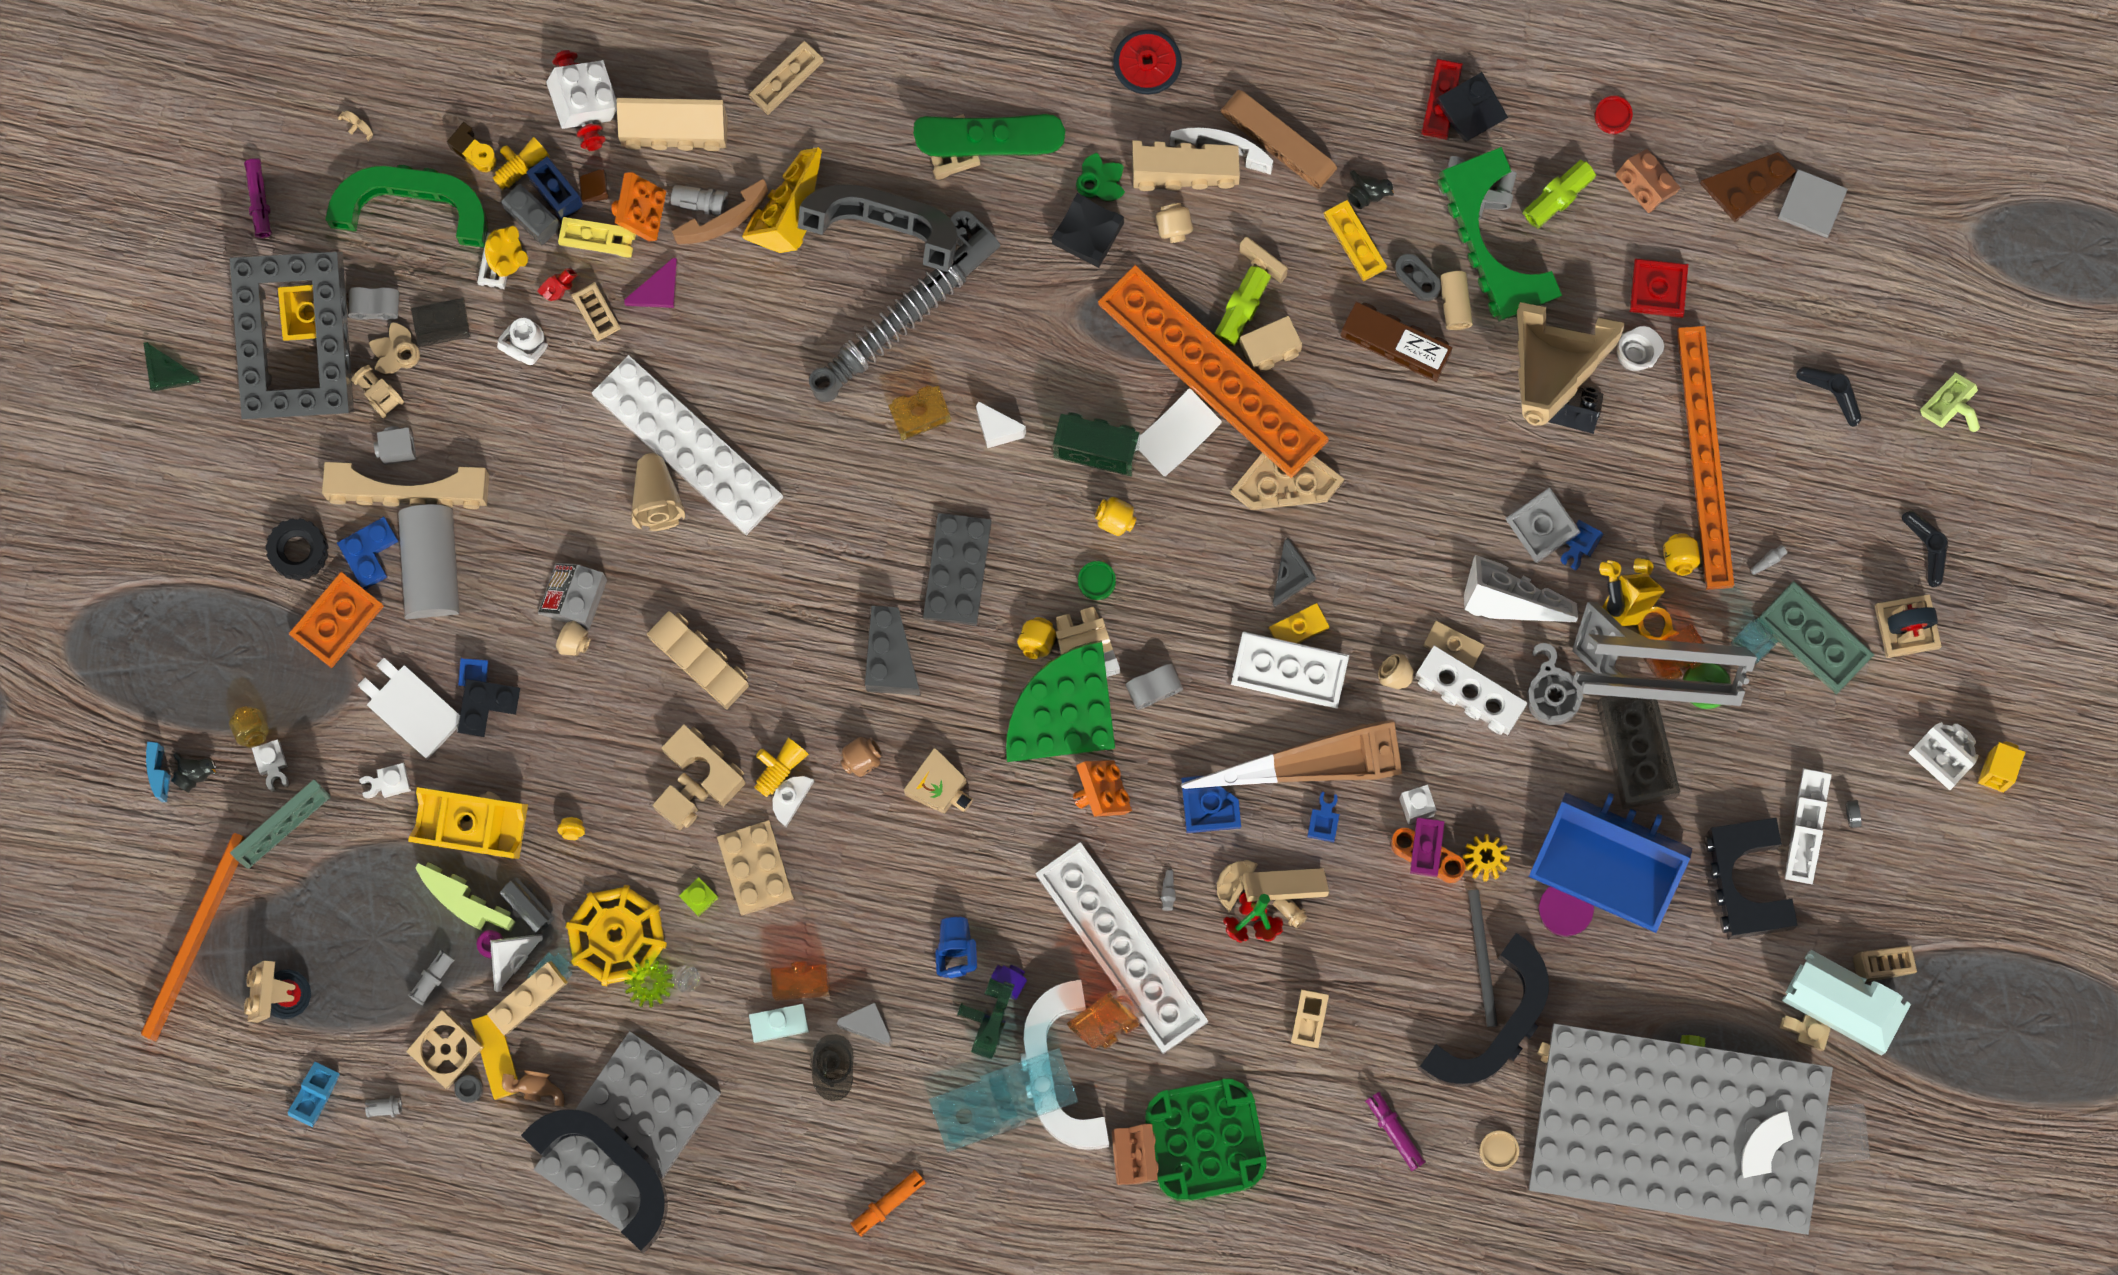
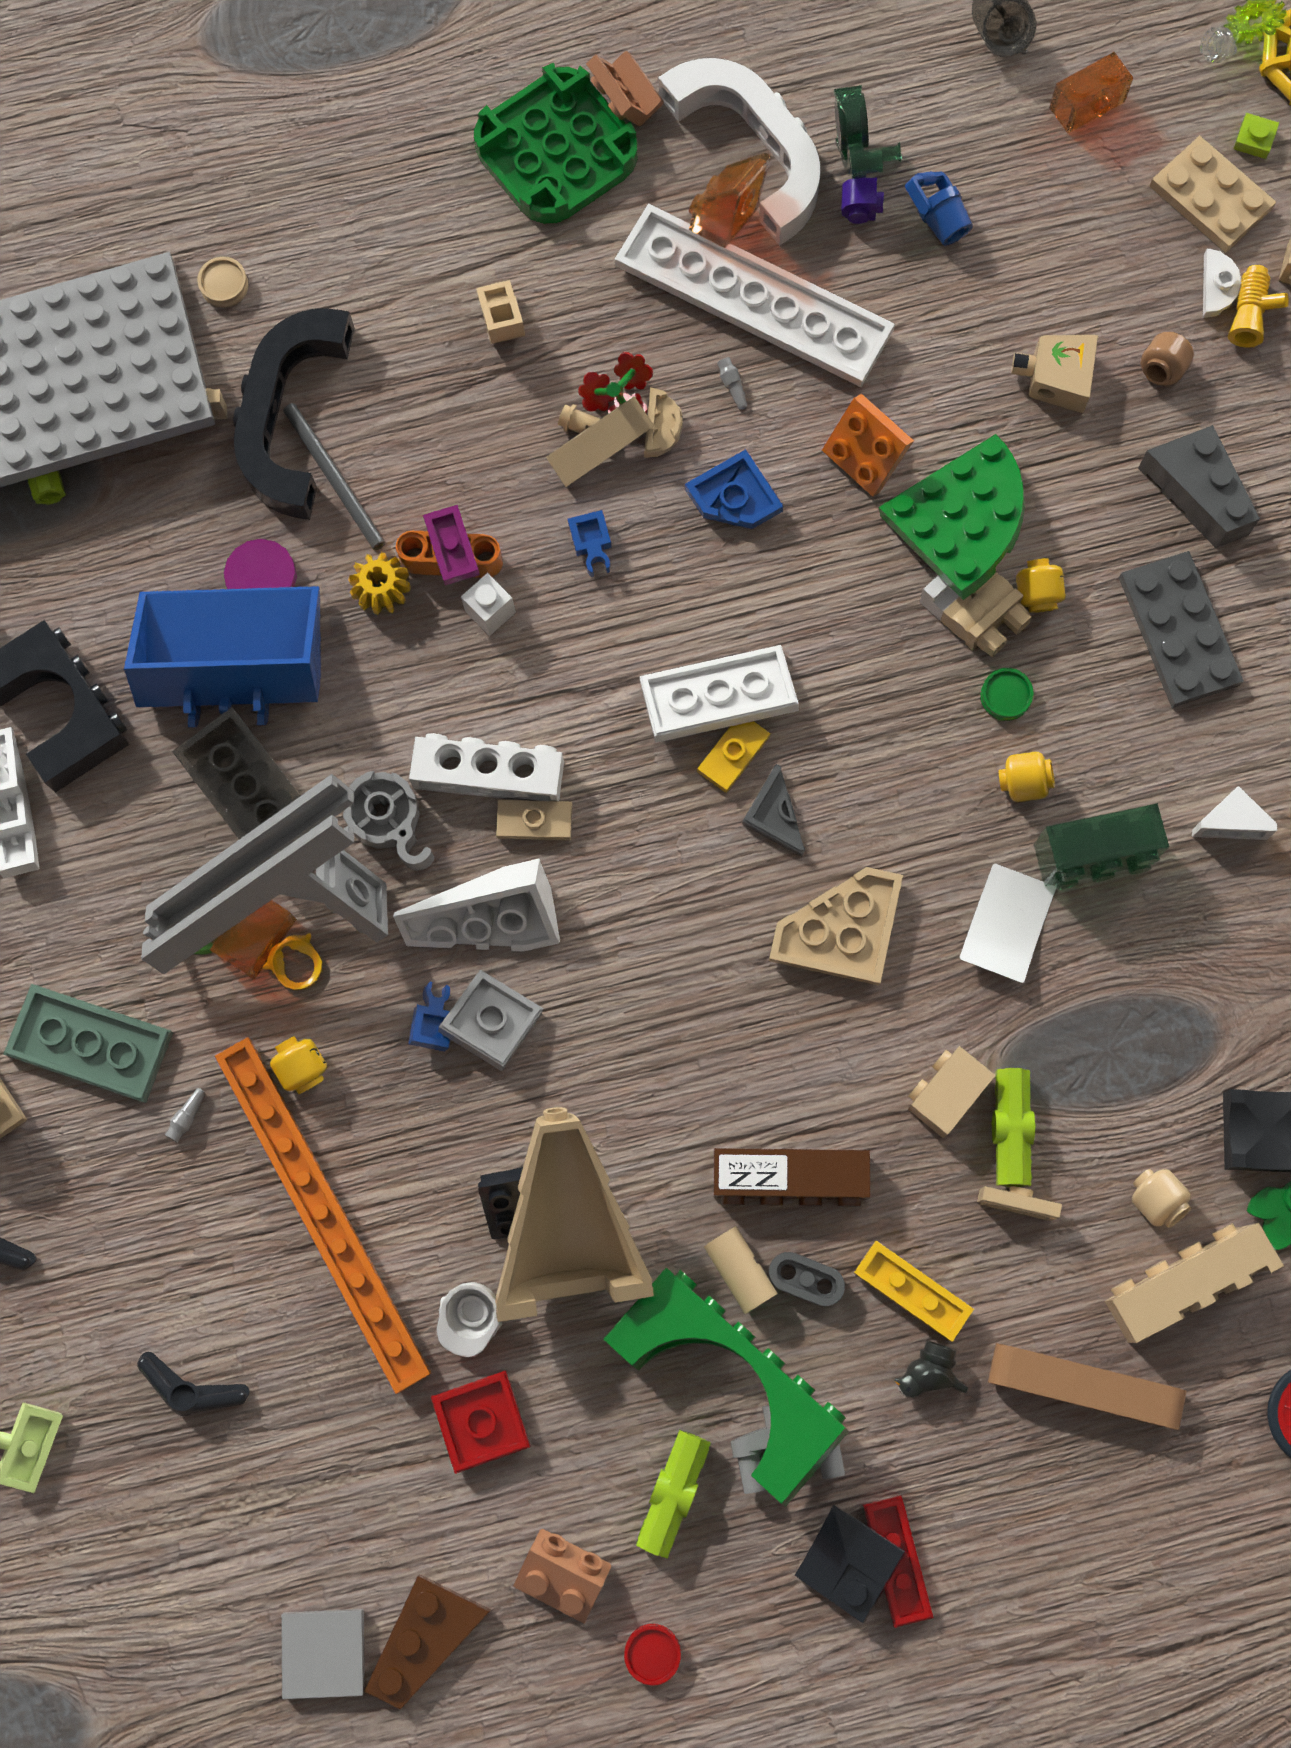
camera: 155 degrees right, 0 degrees up
light aqua tile [749,1004,809,1043] -> none
light grey slope [837,1003,892,1047] -> none
clear light blue bracket [929,1048,1078,1153] -> none
orange plate [1098,265,1329,478] -> none
light grey axle [1125,664,1184,710] -> none
white slope [1170,128,1273,175] -> none
medium nougat plate [1180,719,1402,789] -> none
magenta pin [1365,1091,1426,1172] -> none
tan cone [1378,654,1413,689] -> none
torso [1599,558,1665,626] -> none
clear light blue piece [1730,619,1779,666] -> none

